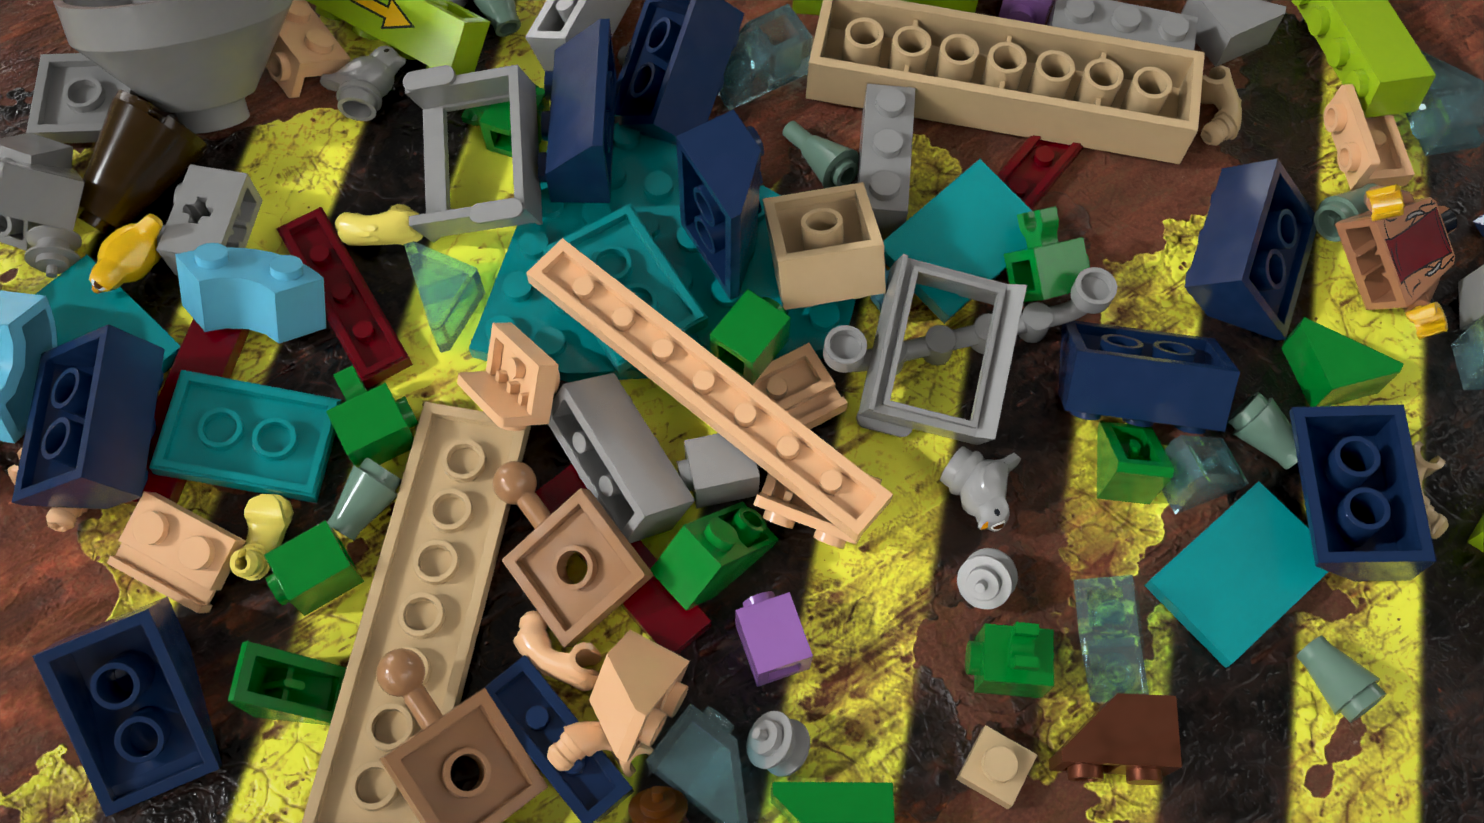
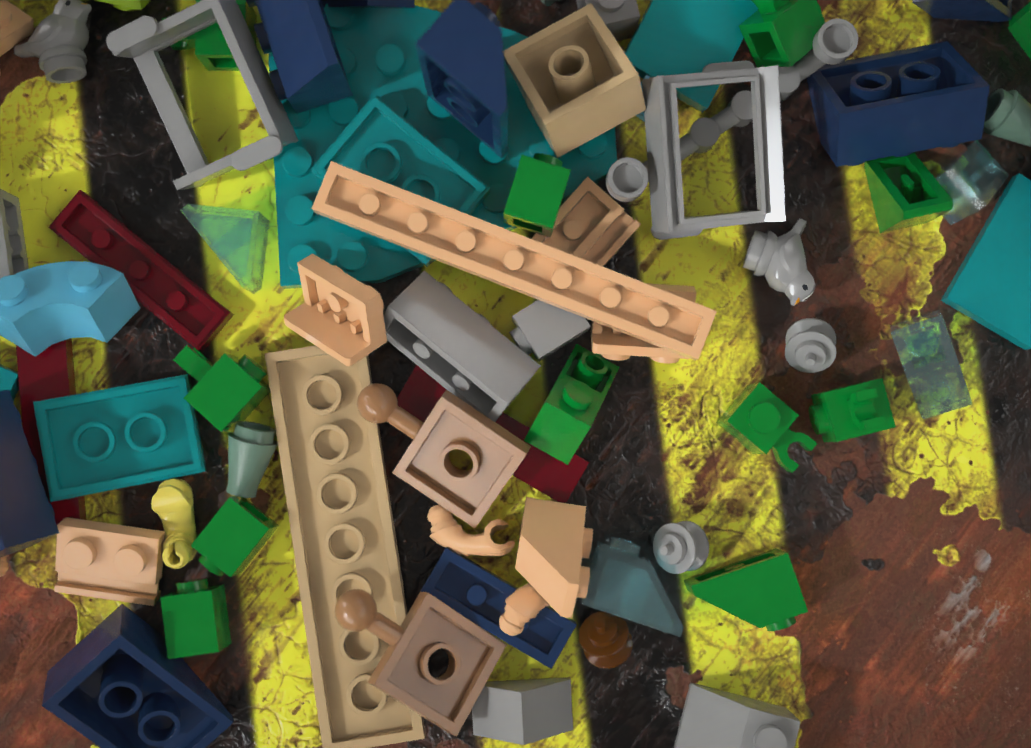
camera: 20 degrees left, 20 degrees up
green slope [228,641,347,726] -> none
light yellow piece [335,204,423,246] -> none
medium lavender brick [735,591,813,687] -> none
tan plate [956,725,1037,809] -> none
copper slope [1049,693,1182,785] -> none
none -> green brick [160,578,231,659]
none -> green brick [716,382,818,473]

